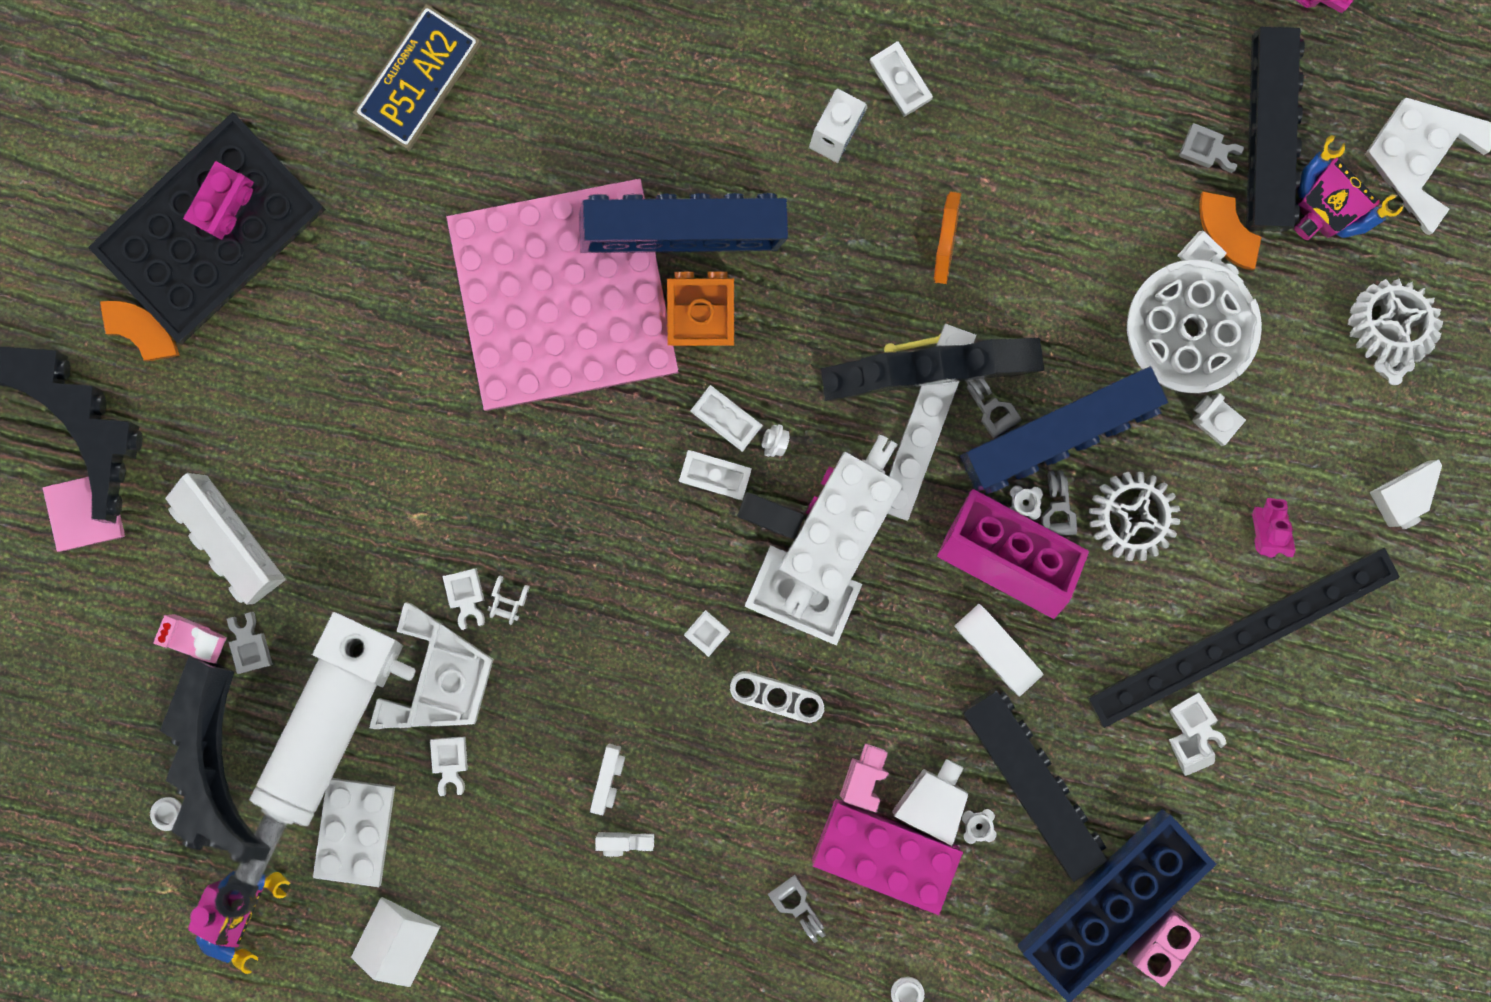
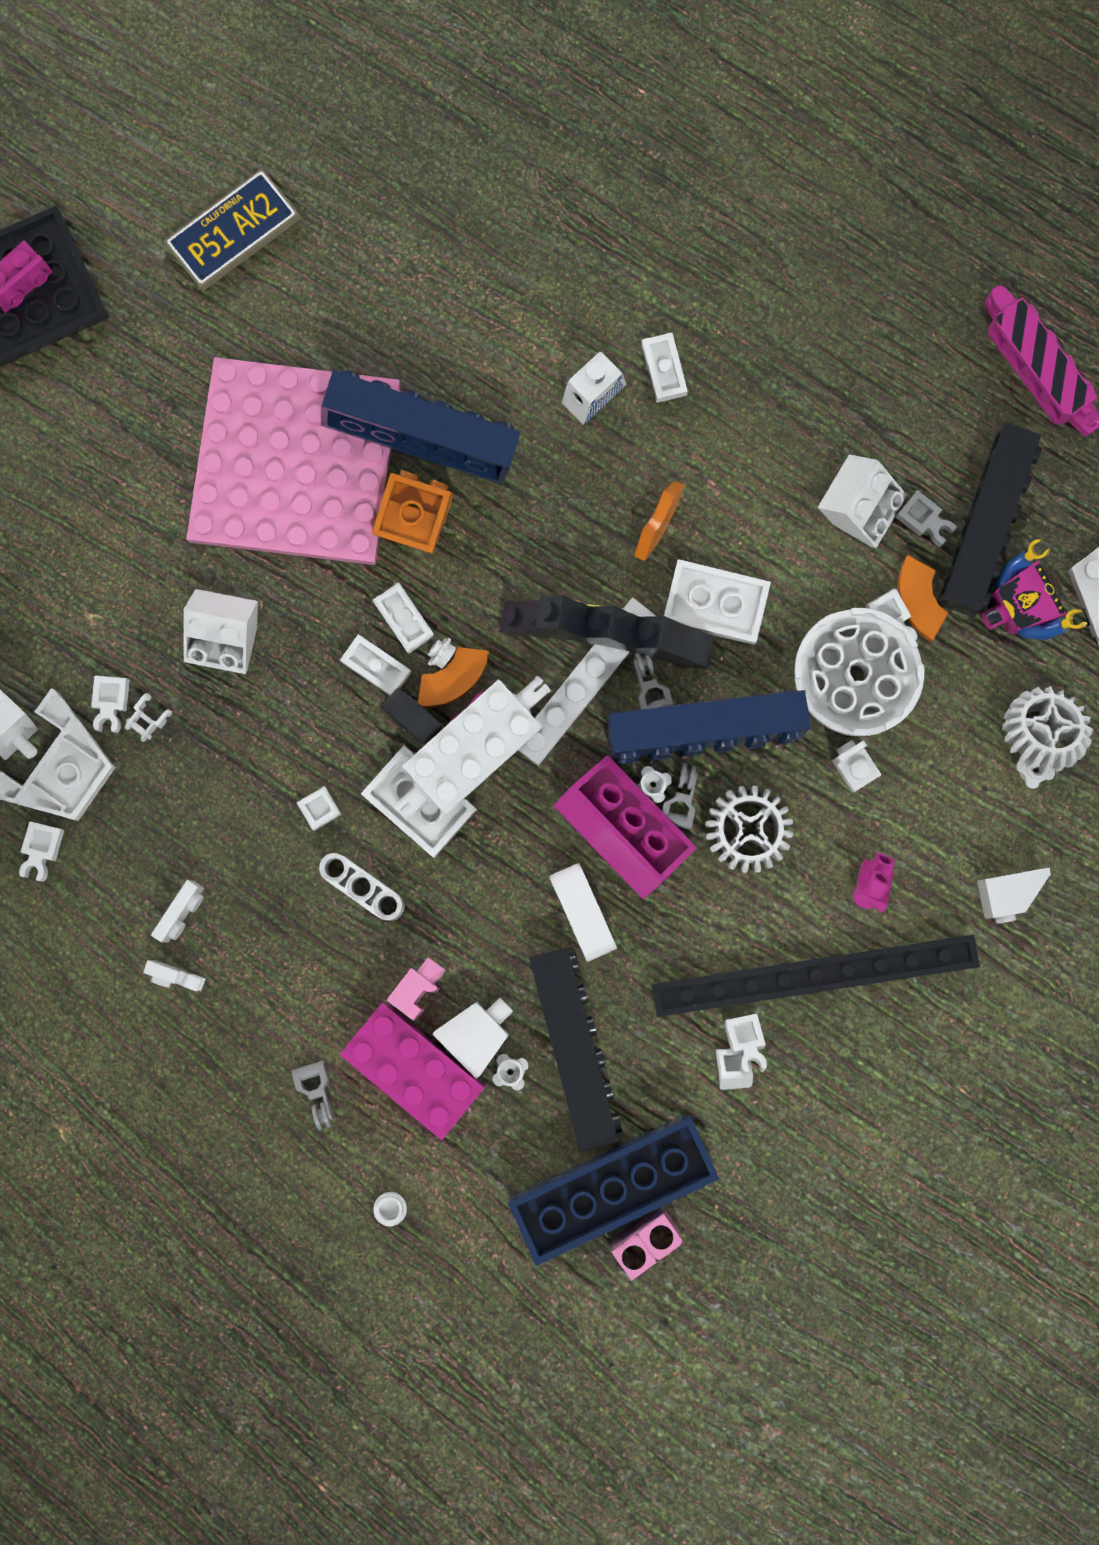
camera: 15 degrees right, 5 degrees down
none -> white slope [184,589,258,674]
none -> orange tile [418,647,489,708]
none -> white plate [664,559,771,645]
none -> white slope [818,455,907,548]

